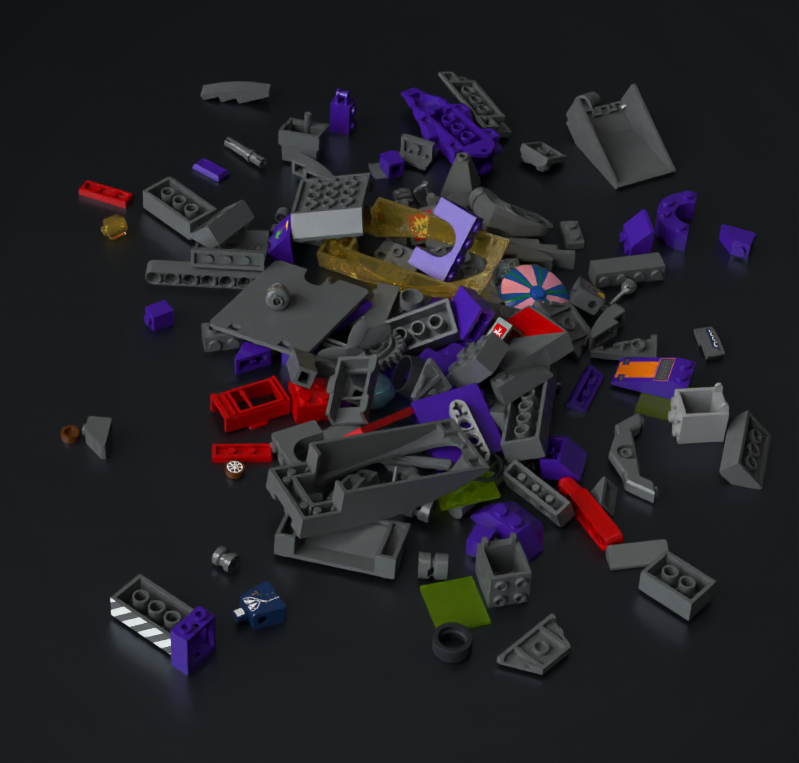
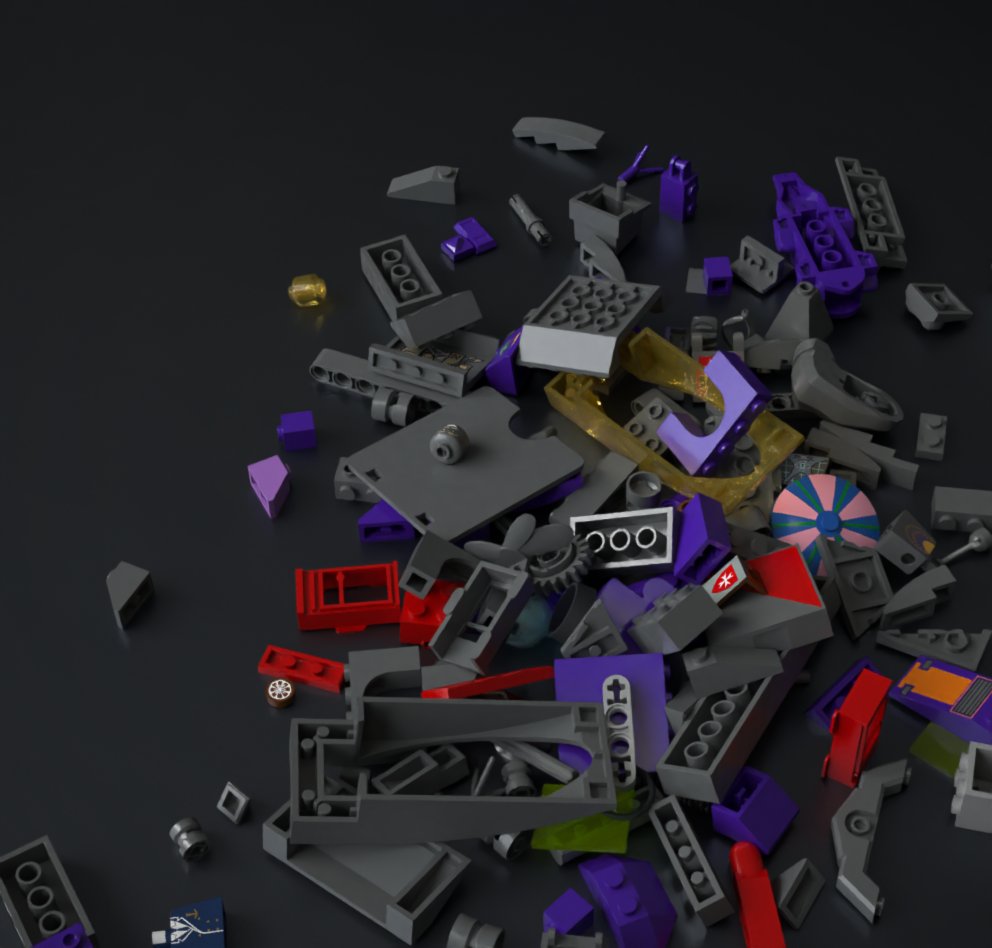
camera: 25 degrees right, 5 degrees up
reddish brown tile [61,425,81,444] -> none
red tile [79,180,134,209] -> none
none -> dark grey slope [217,781,252,824]
none -> medium lavender slope [248,455,292,519]
none -> dark grey wheel [371,387,417,427]
none -> dark grey slope [387,166,460,205]
none -> dark purple tile [441,234,474,262]
none -> dark purple plant [618,145,664,183]
none -> red piece [821,668,893,789]

